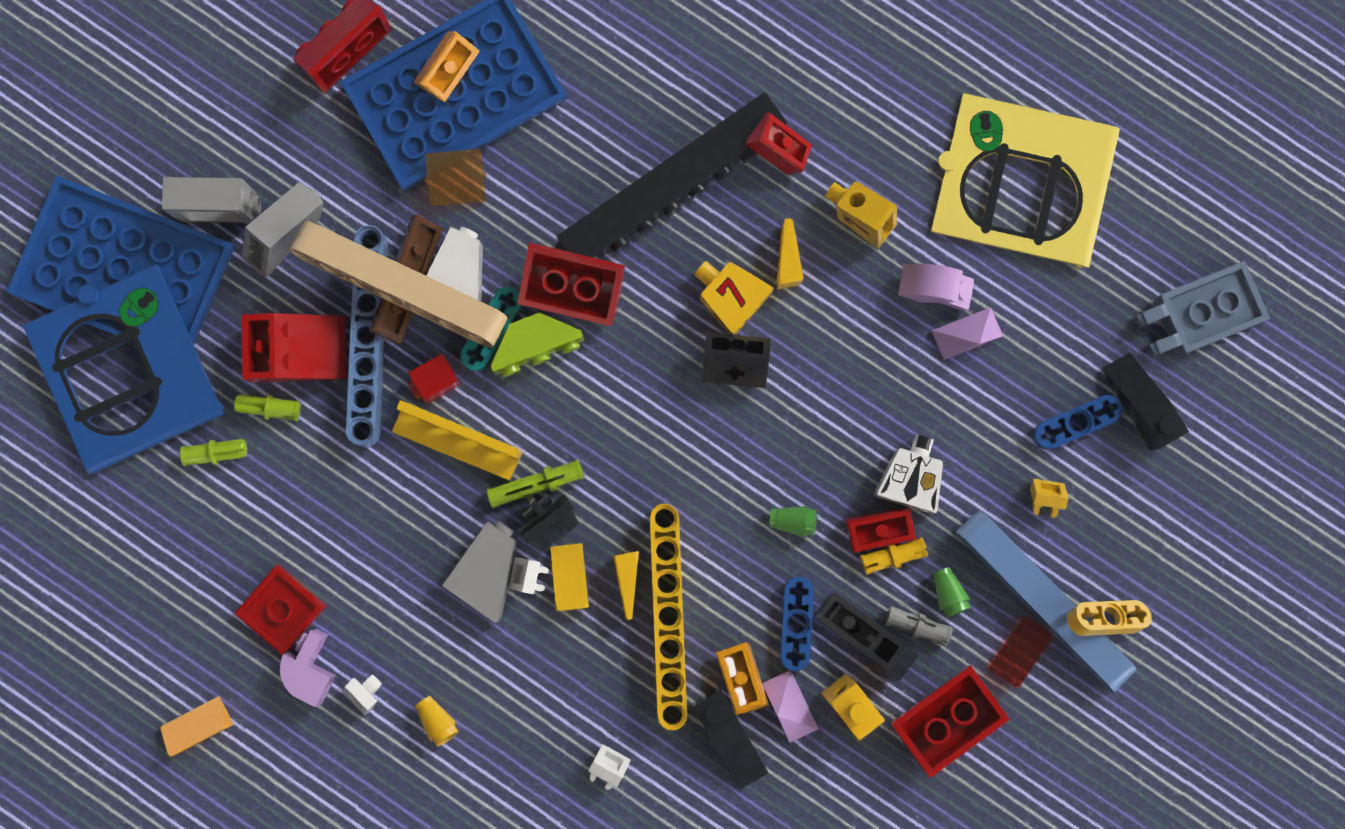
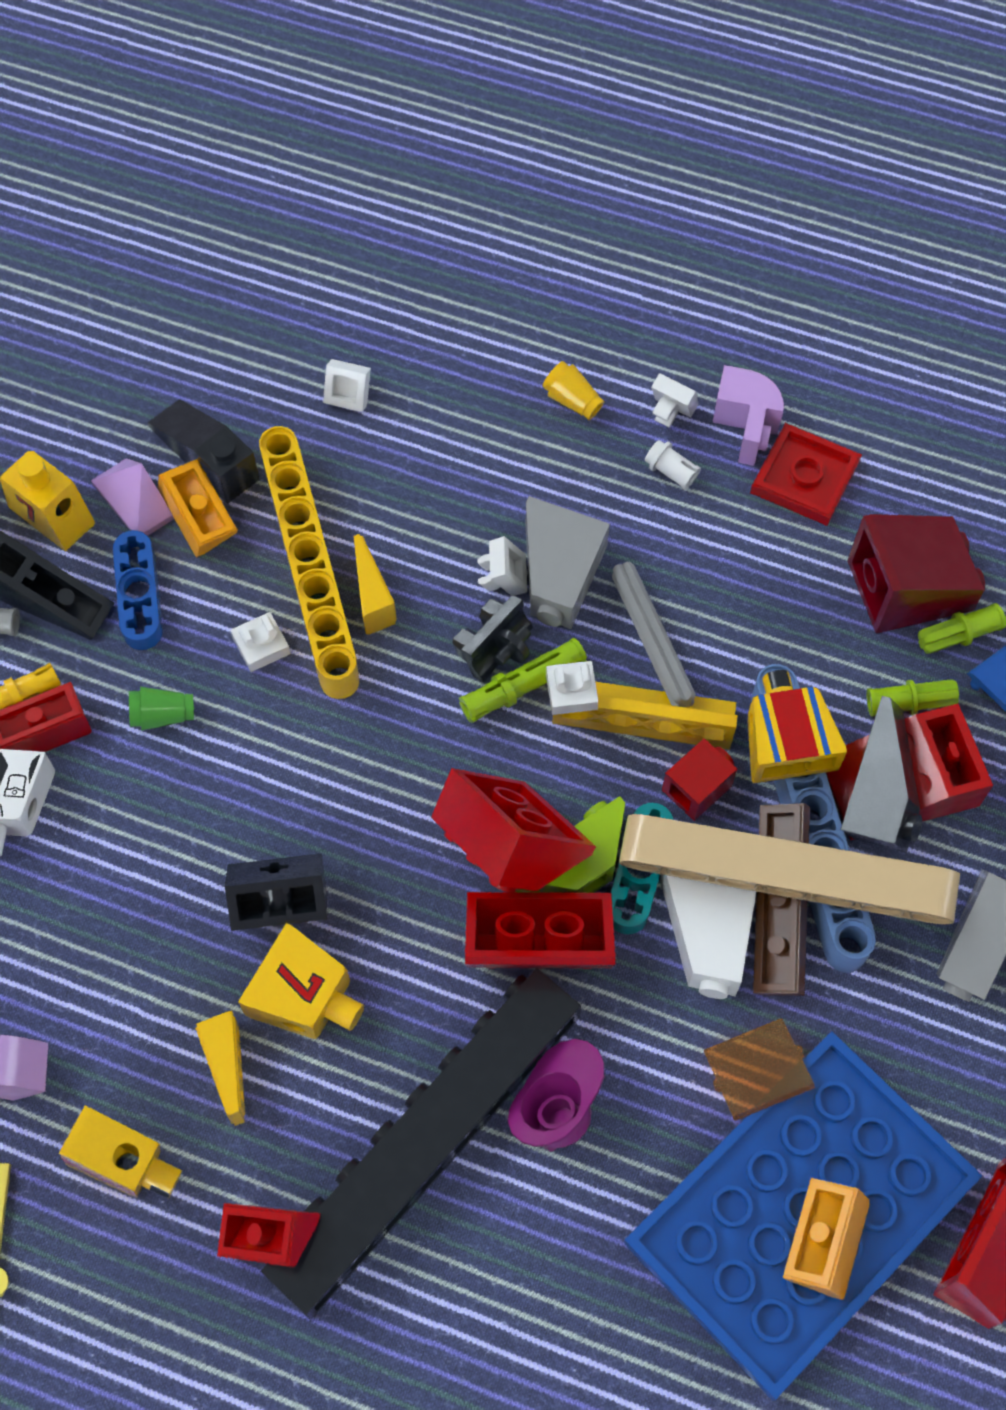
camera: 170 degrees right, 20 degrees down
light orange slope [160,696,234,757] -> none
yellow slope [550,543,589,611] -> none
none -> white tile [230,612,291,672]
none -> red slope [431,768,596,893]
none -> magenta piece [508,1039,604,1152]
none -> white tile [546,661,599,715]
none -> light grey axle [612,561,696,707]
none -> white pin [645,440,701,490]
none -> torso [748,670,847,783]
none -> slope [841,696,922,853]
none -> dark red slope [847,514,985,634]

